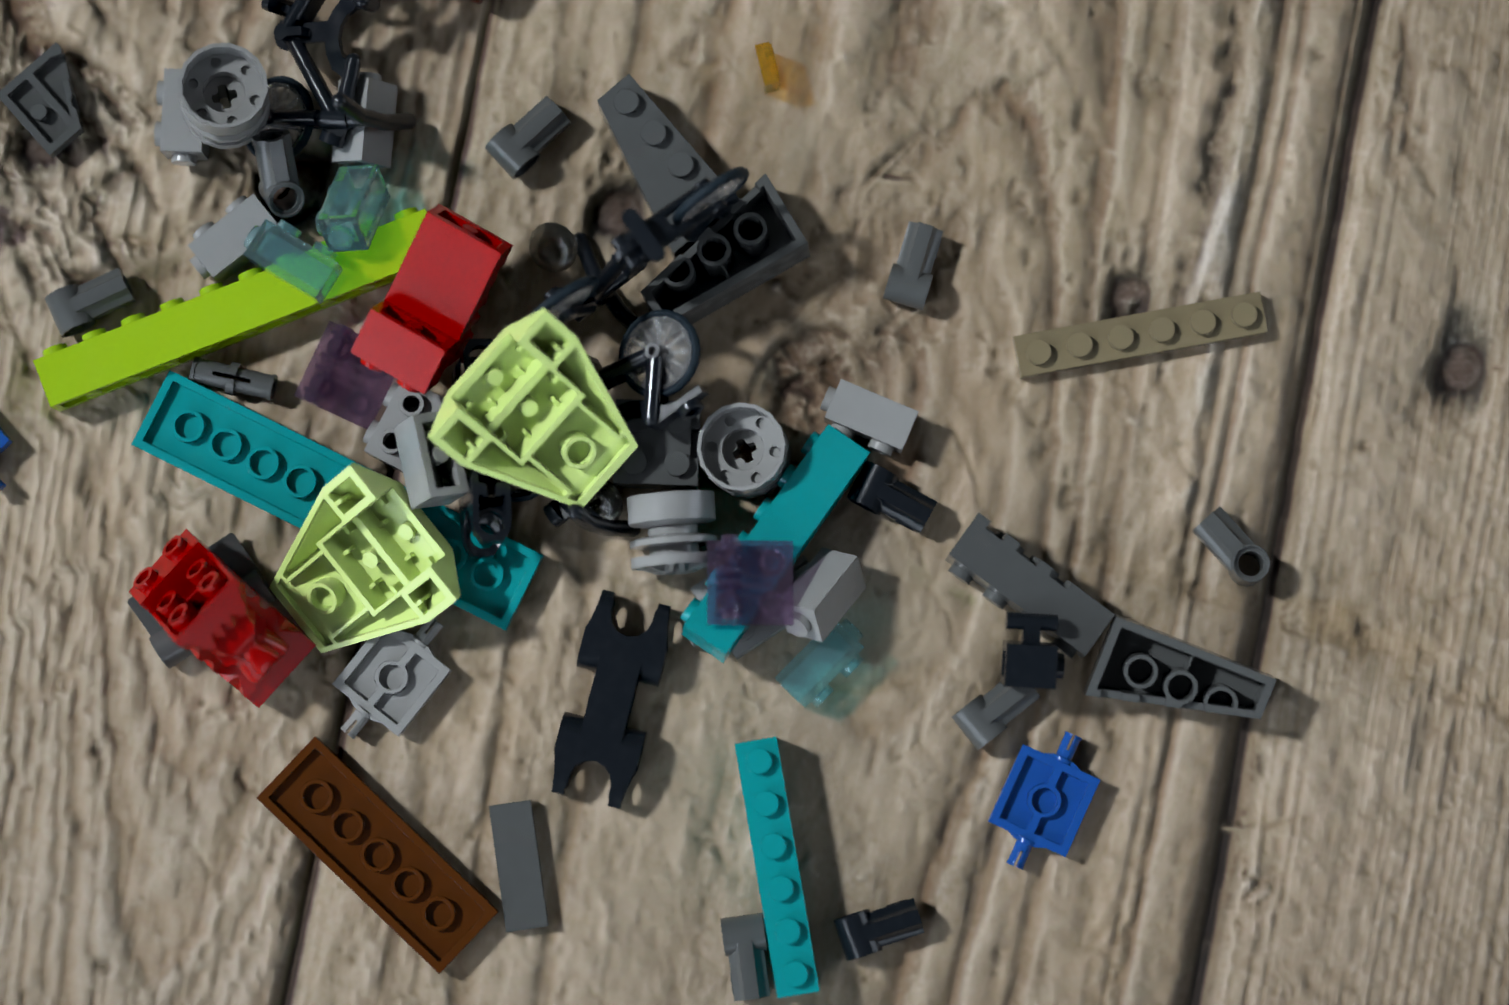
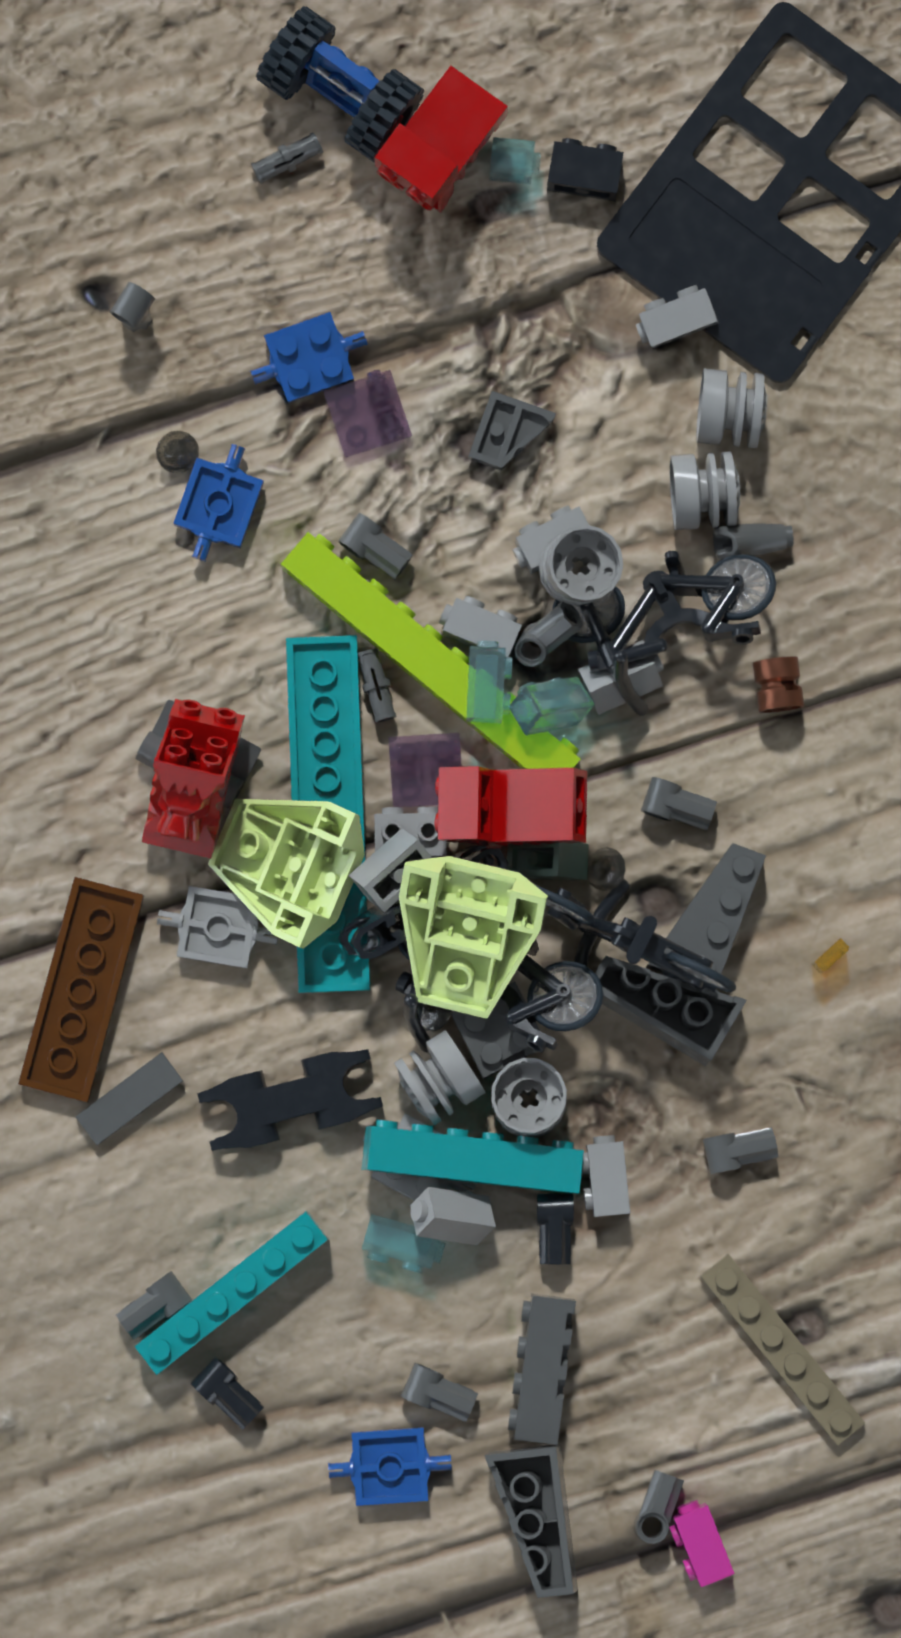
camera: 55 degrees right, 0 degrees up
clear purple hinge [707,534,794,626] -> none
black brick [1000,612,1065,689] -> none
none -> sand green slope [506,843,589,880]
none -> dark pink brick [669,1500,735,1587]

